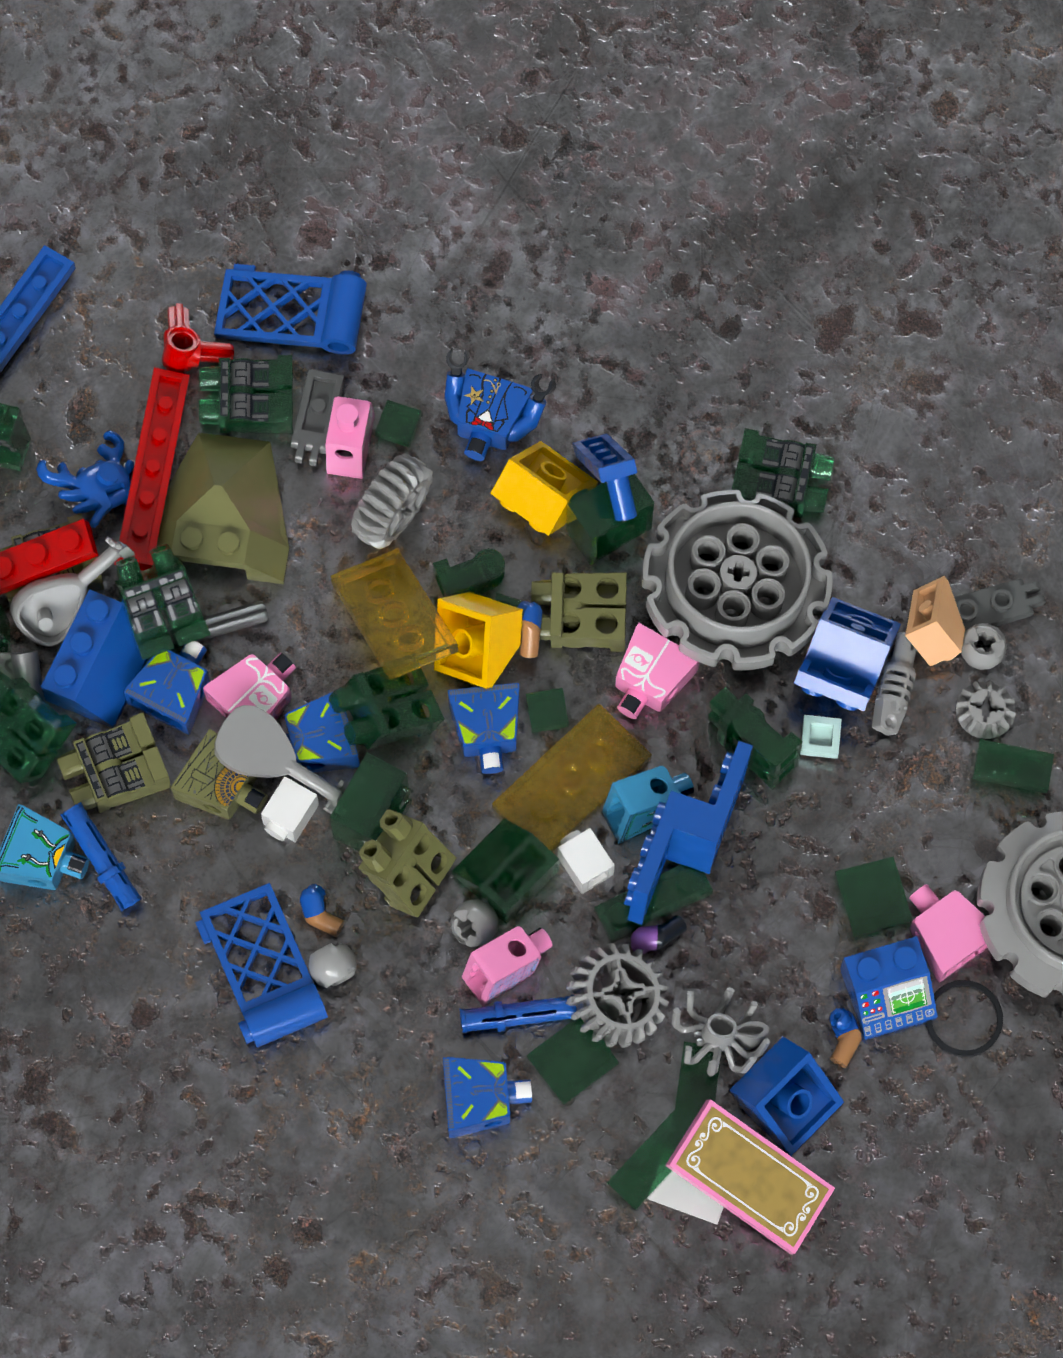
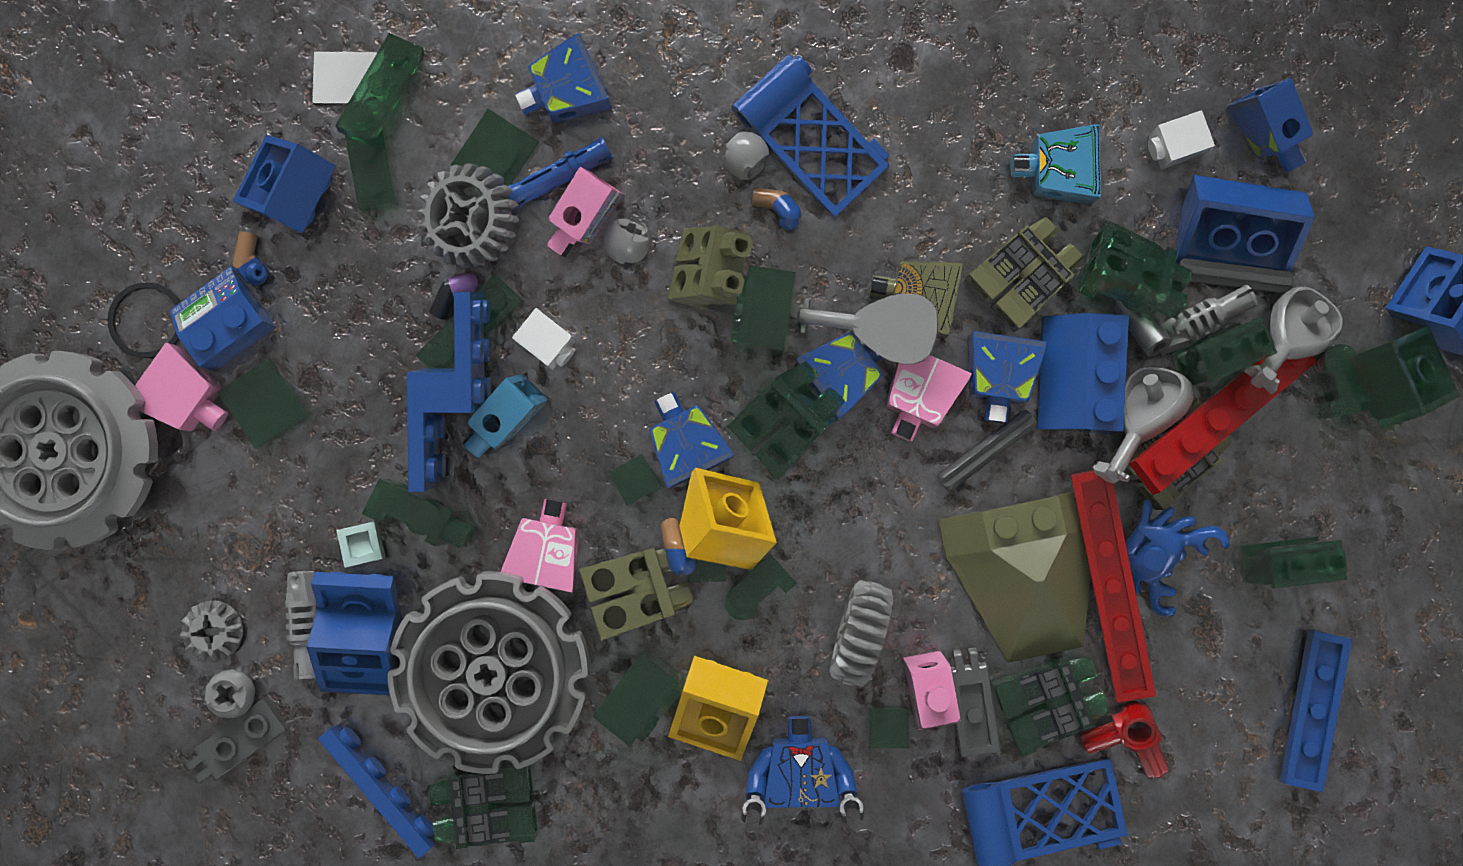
camera: 165 degrees right, 15 degrees up
blue pin [60,802,142,912] -> none
clear green hips [115,544,211,660] -> none
white brick [261,776,319,842] -> none
clear yellow tile [330,548,459,680] -> none
clear green slope [451,819,559,924] -> none
clear yellow tile [492,704,652,859] -> none
blue piece [572,433,638,521] -> none
pearl gold tile [665,1099,835,1254] -> none
light grey animal [672,988,770,1077] -> none
light nougat slope [905,576,965,666] -> none
clear green plate [972,739,1054,793] -> none
none -> blue plate [318,723,439,859]

